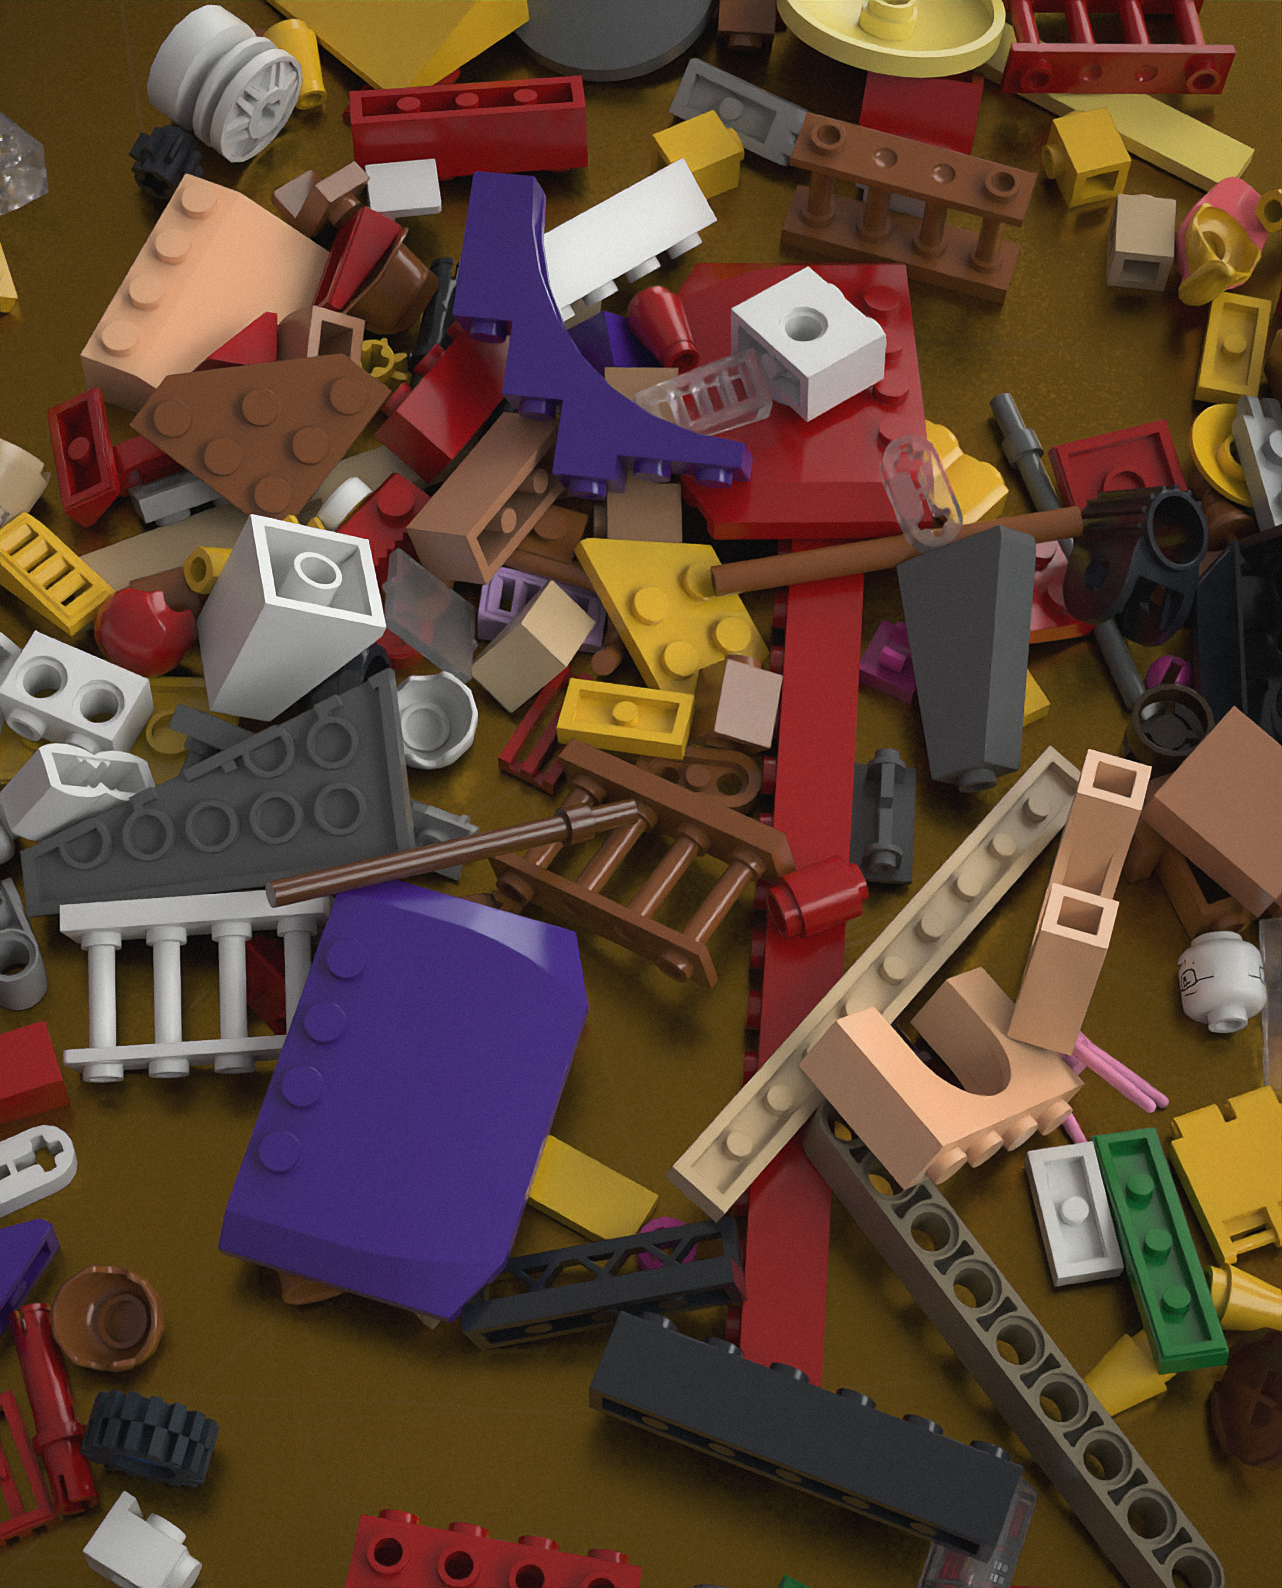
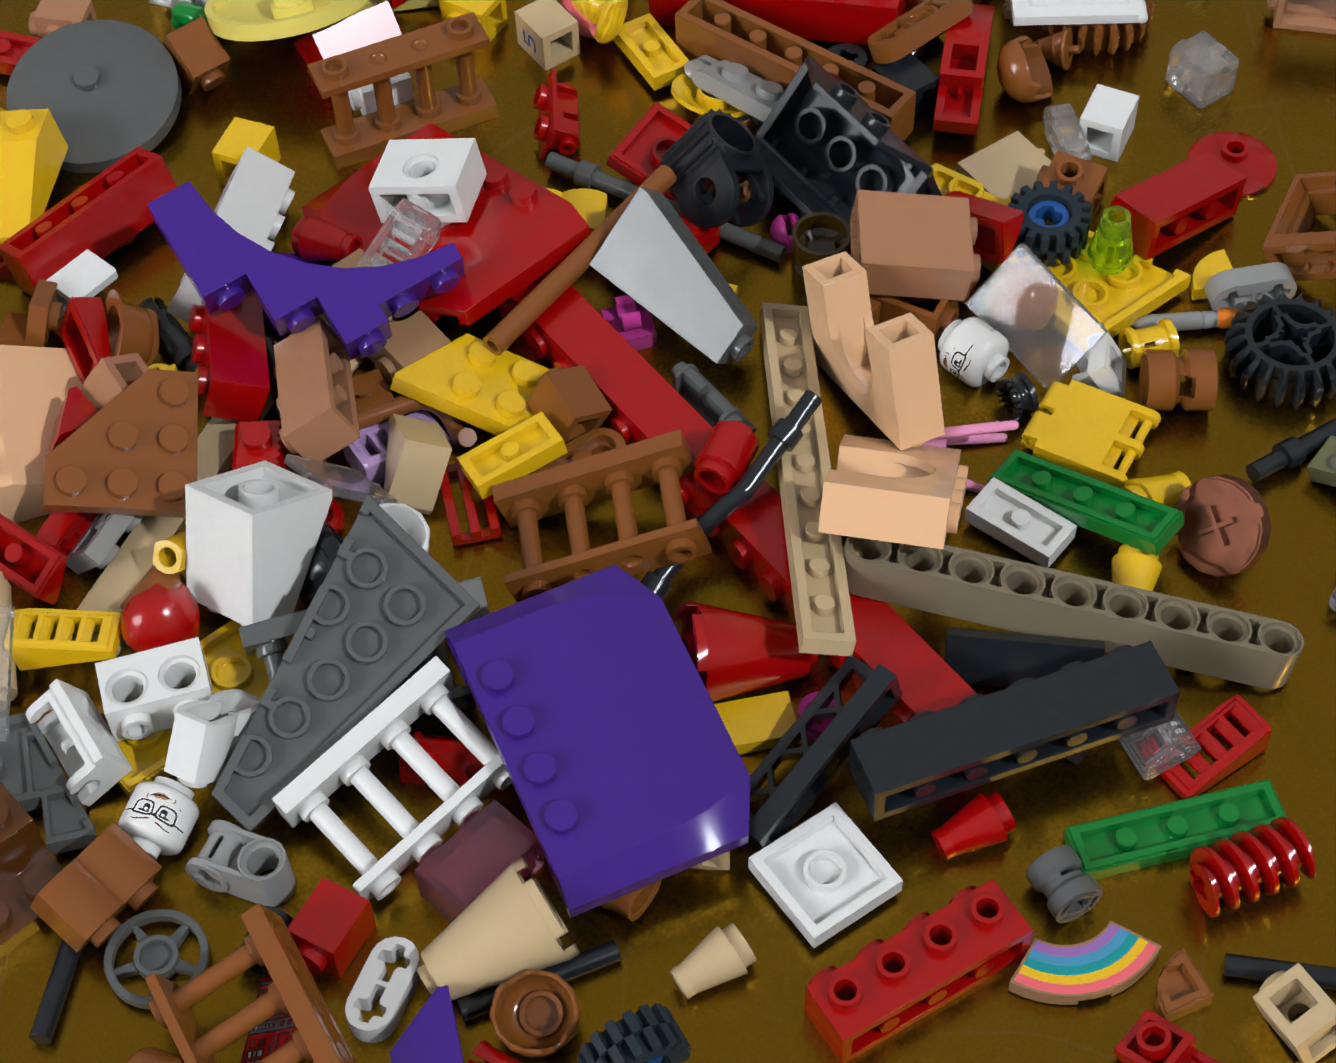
camera: 35 degrees left, 10 degrees down
reddish brown bar [265,798,639,908] -> none
white tile [316,477,373,532] -> none
light grey hinge [669,58,809,166] -> none
clear beam [879,434,963,553] -> none
none -> clear pink brick [415,799,544,923]
none -> tan cone [417,857,580,1001]
none -> black bar [457,939,622,1022]
none -> red hinge [533,68,580,160]
none -> black bar [640,390,822,601]
none -> tan cone [669,923,757,999]
none -> red cone [673,602,818,702]
none -> white plate [748,802,903,948]
none -> red cone [931,791,1017,861]
none -> black tile [944,627,1105,688]
none -> black bush [996,372,1039,420]

